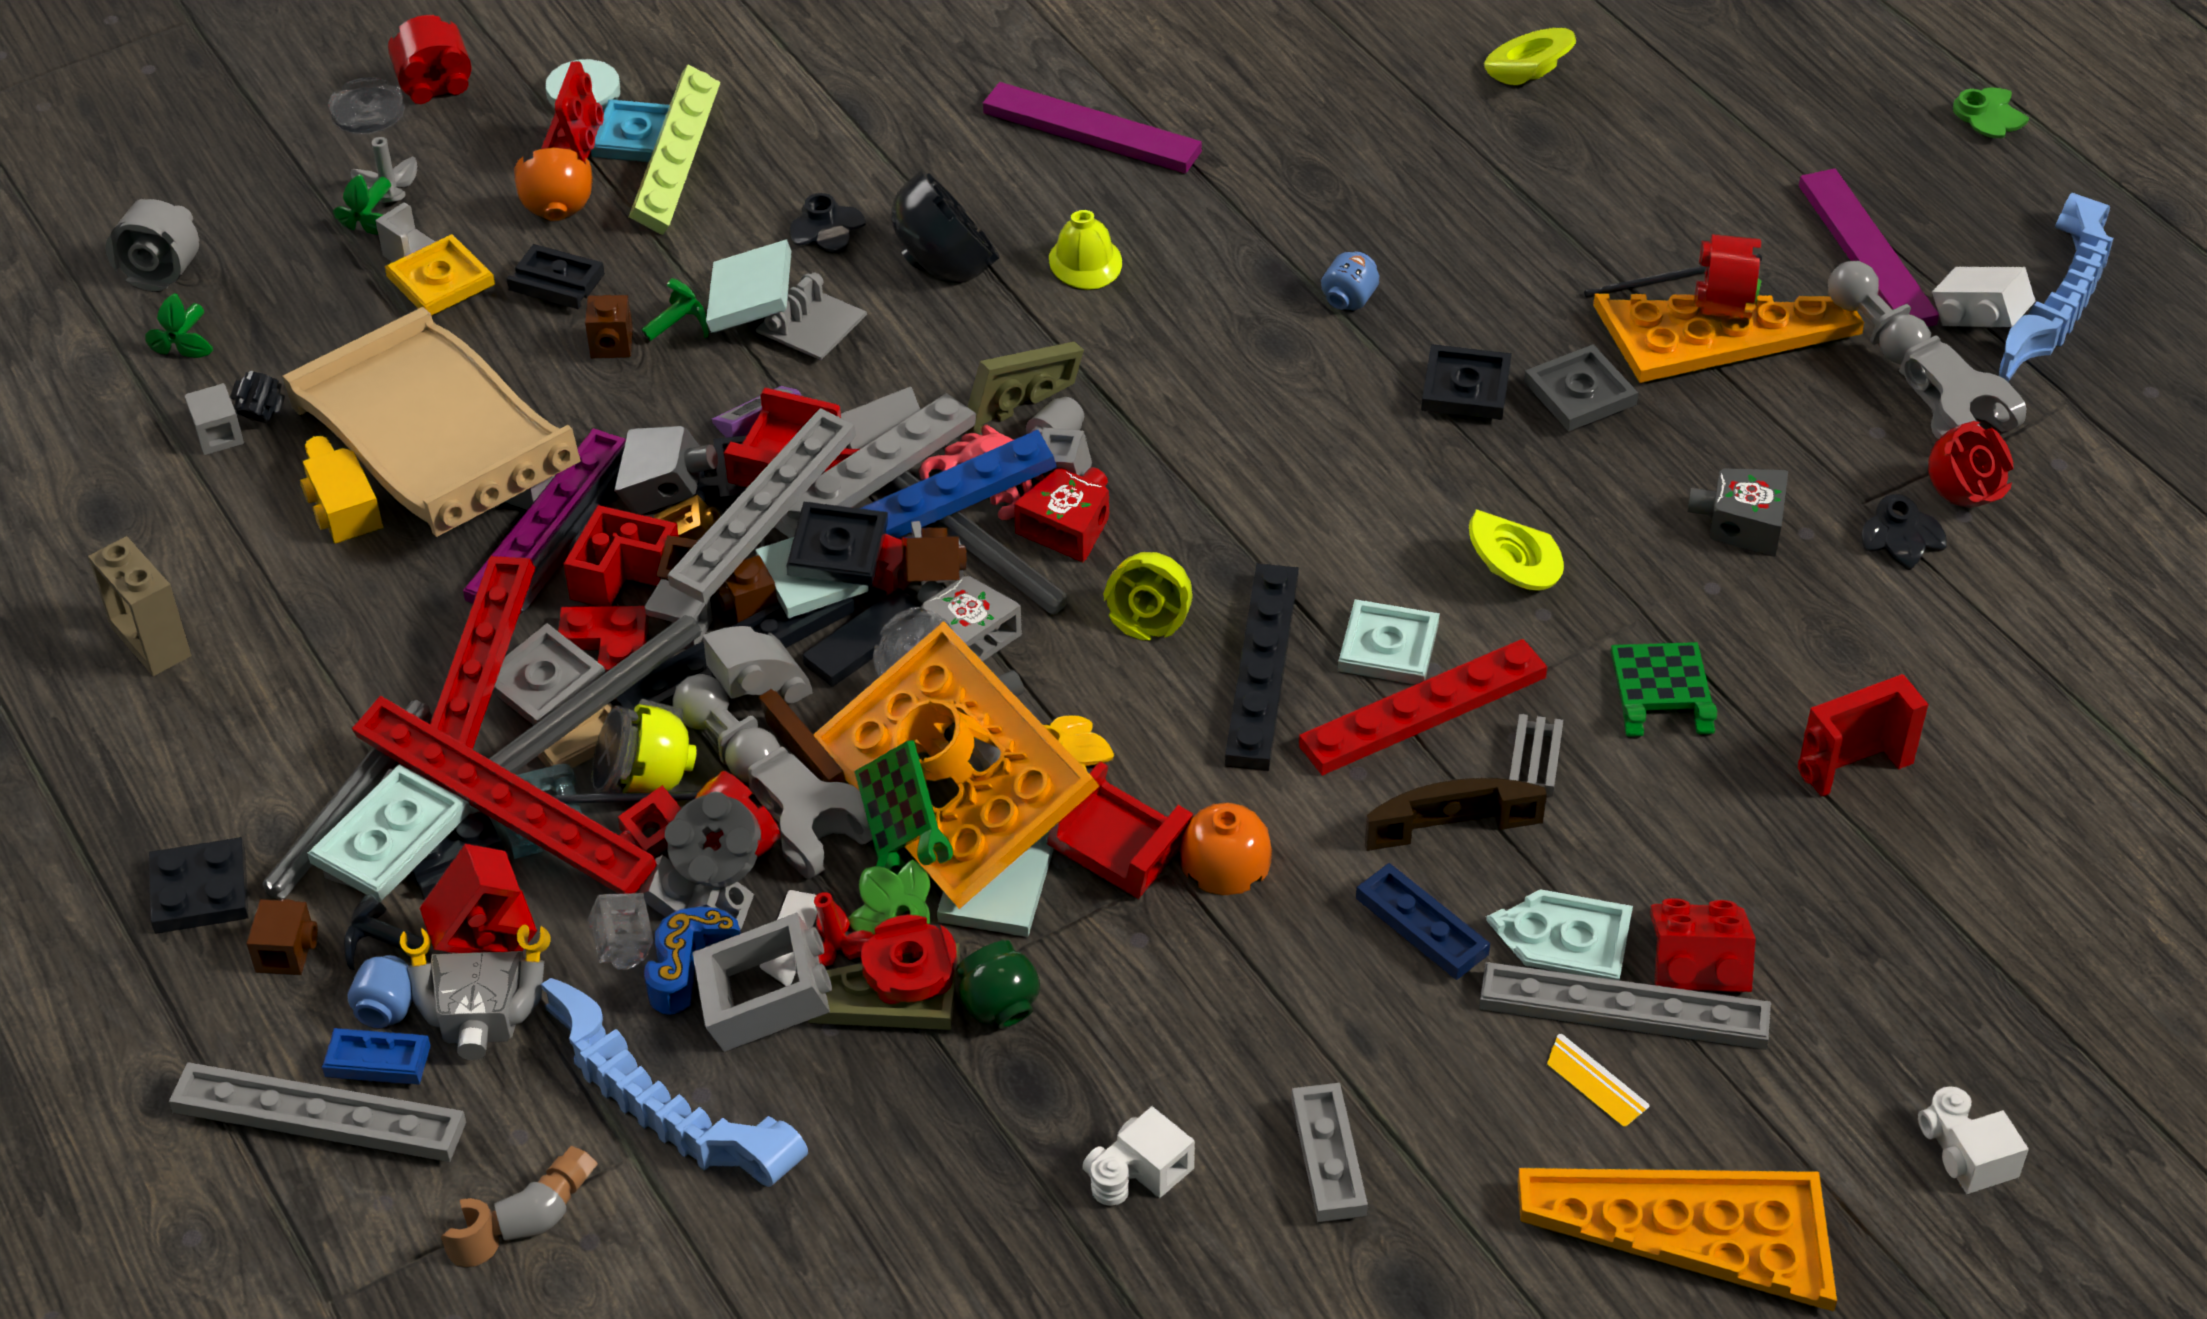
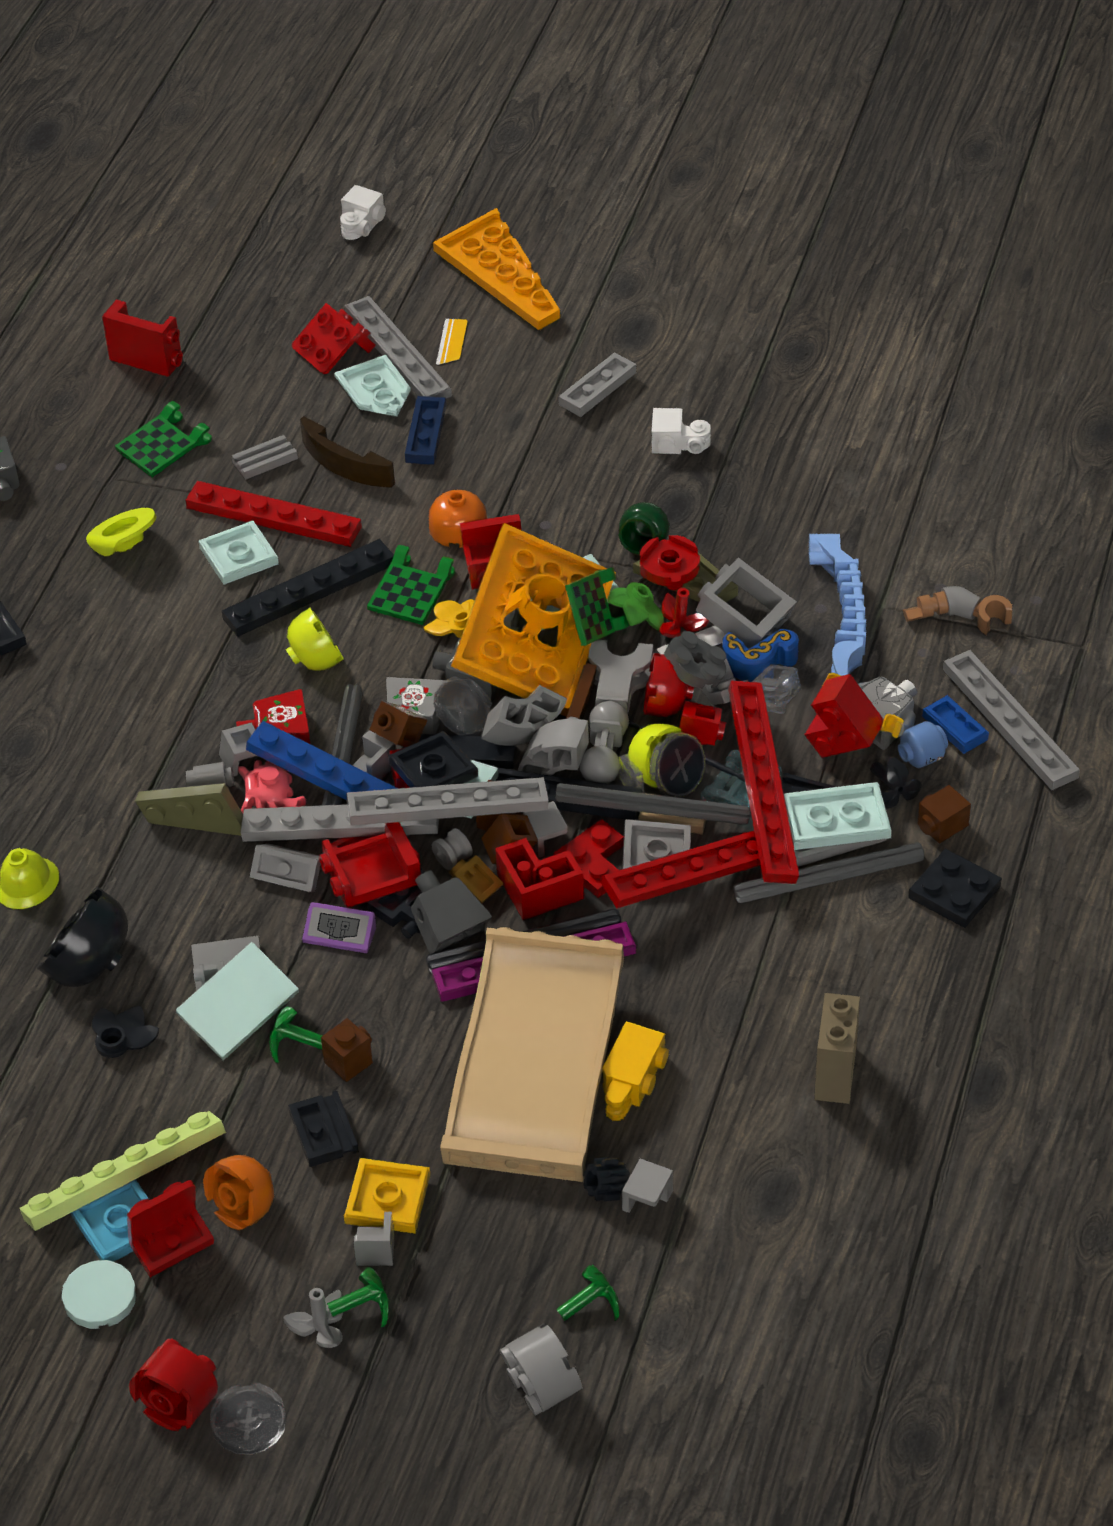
camera: 130 degrees left, 0 degrees up
none -> green flag [367,545,455,625]
none -> light grey brick [481,685,567,746]

